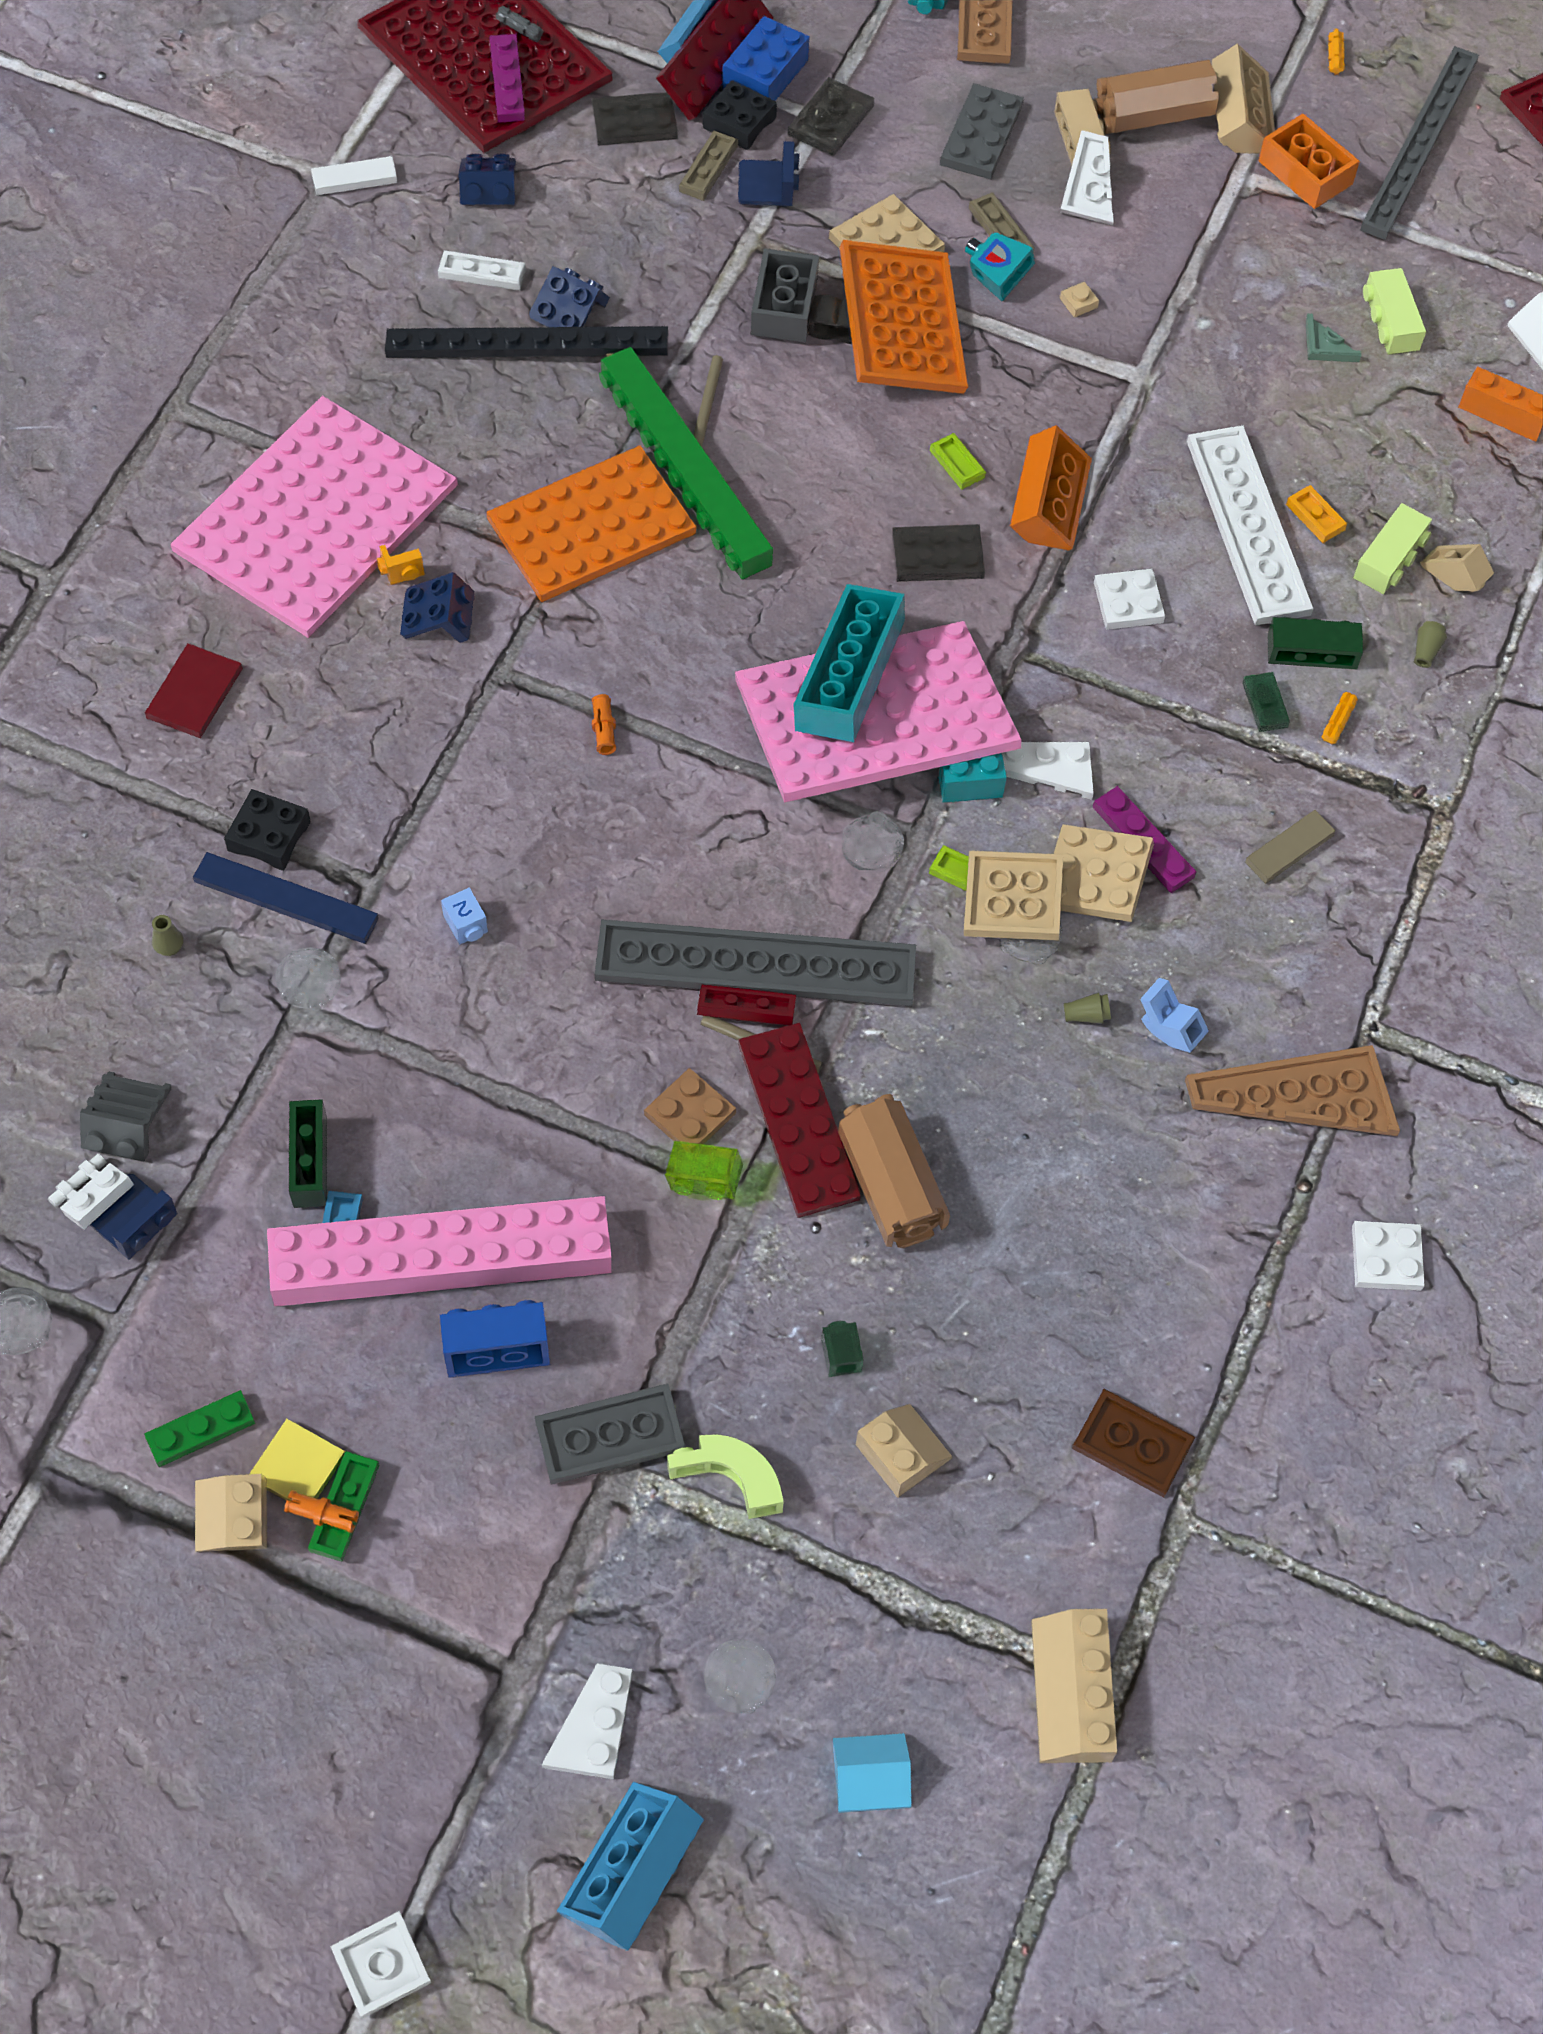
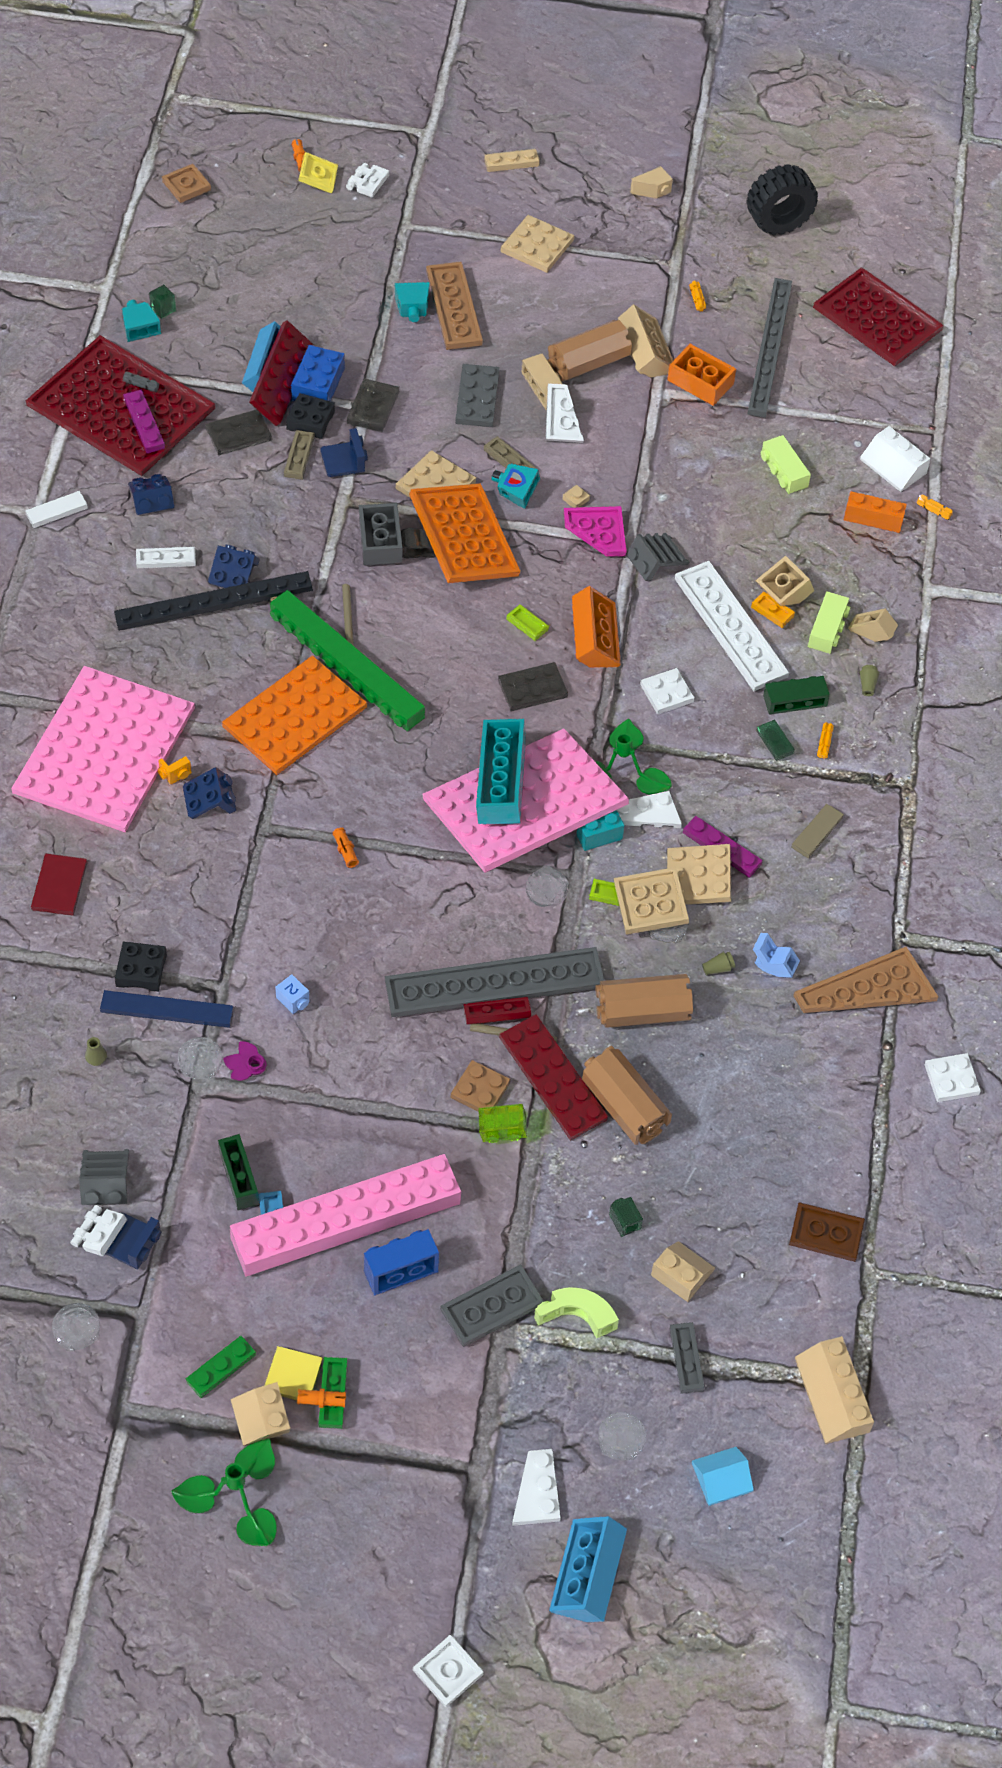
camera: 15 degrees left, 5 degrees down
sand green tile [1306,313,1361,362] -> none
none -> green plant [171,1438,277,1546]
none -> magenta plate [223,1041,267,1081]
none -> dark pink plate [563,506,626,557]
none -> green plant [595,718,672,795]
none -> medium nougat brick [595,974,693,1028]
none -> dark grey plate [626,533,690,581]
none -> dark grey plate [669,1322,705,1394]
none -> tan slope [756,556,814,606]

